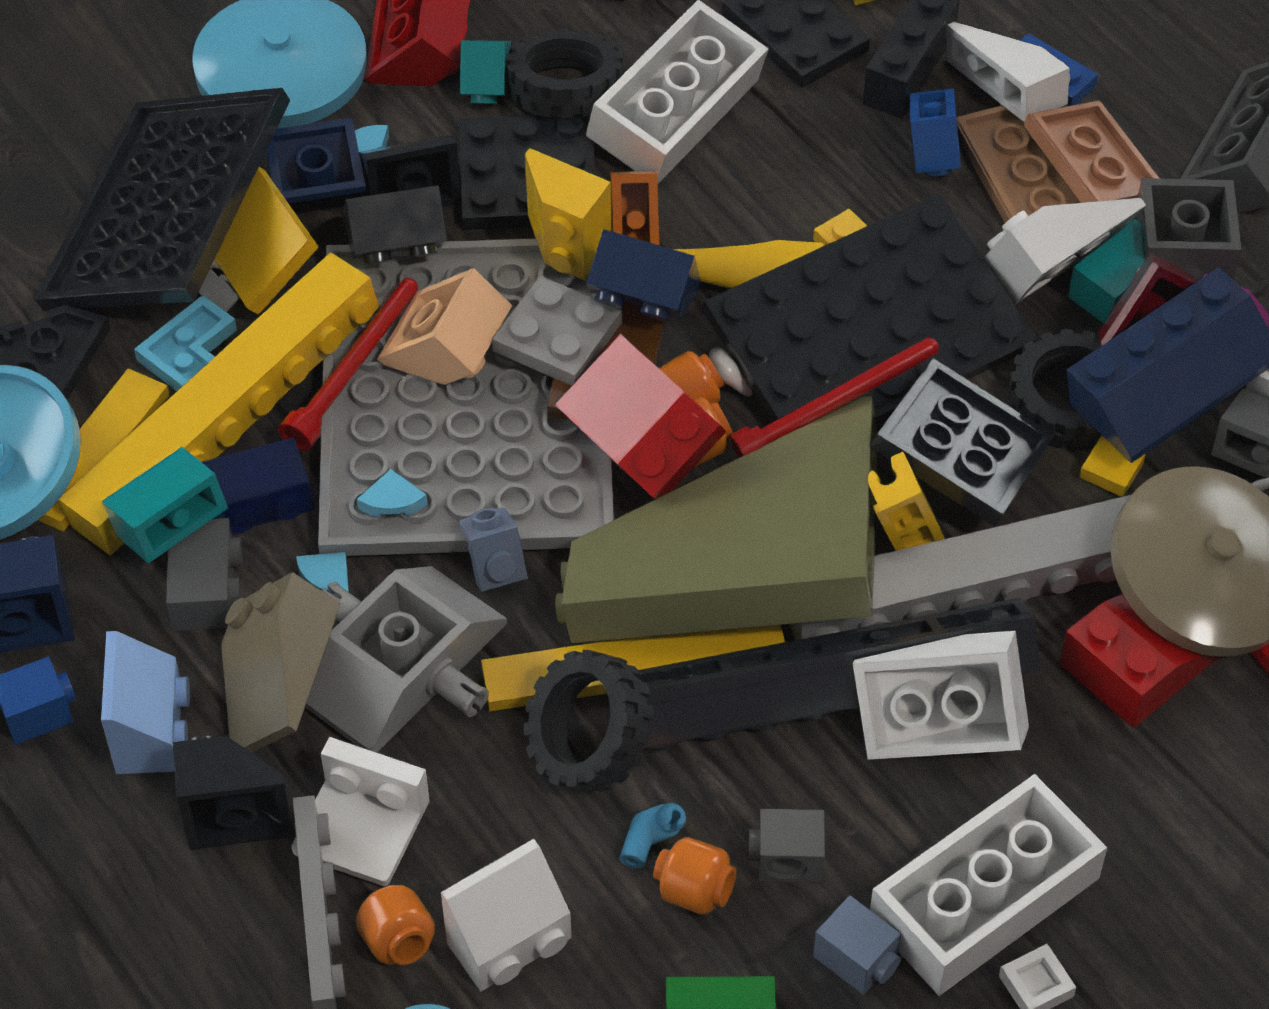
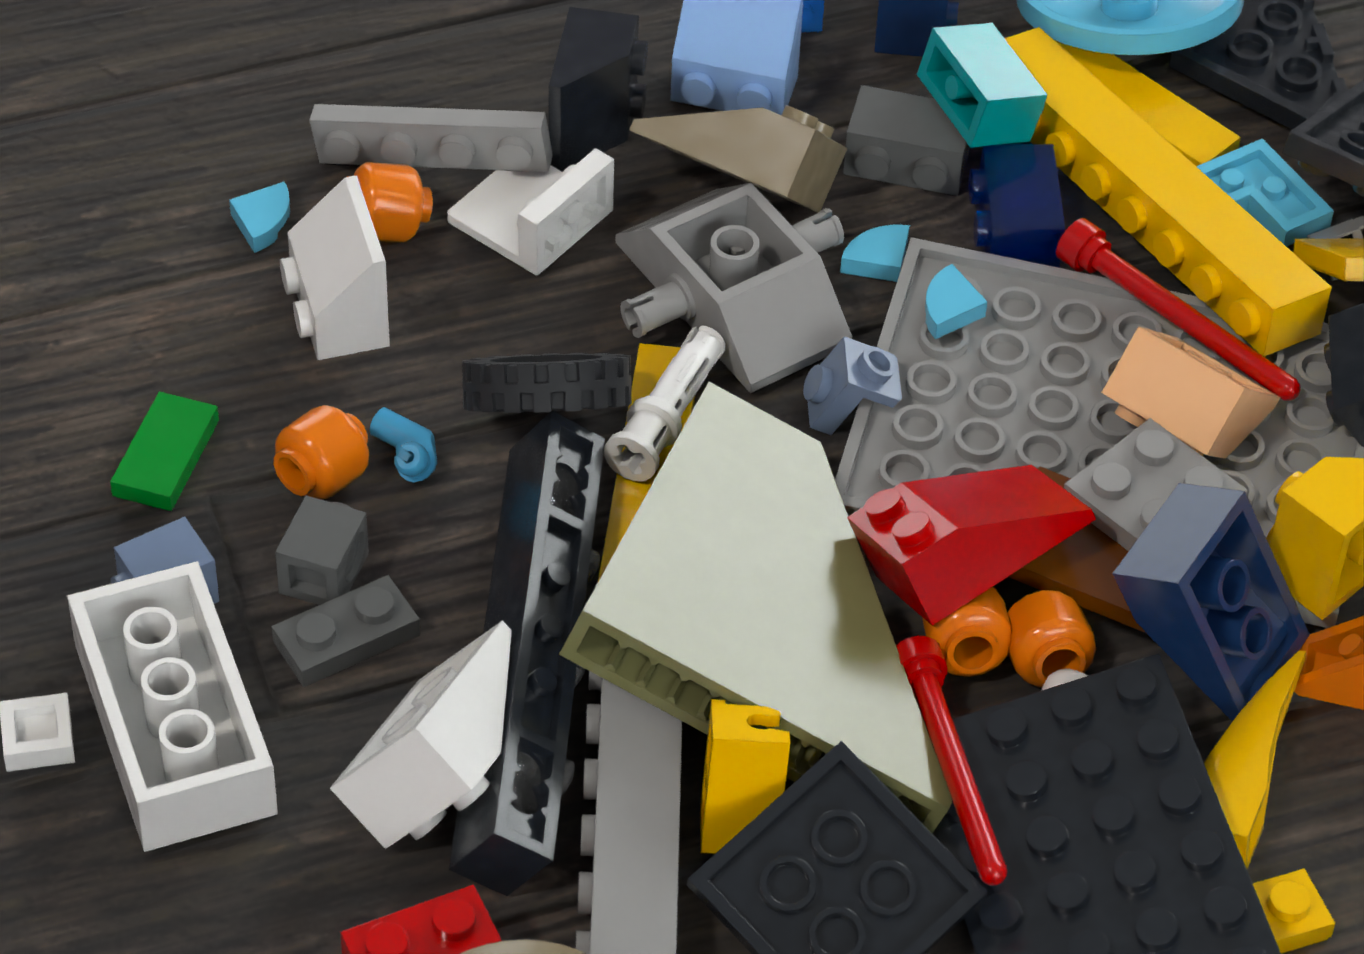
camera: 105 degrees right, 5 degrees down
none -> dark grey plate [271,575,420,687]
none -> white pin [604,326,726,481]

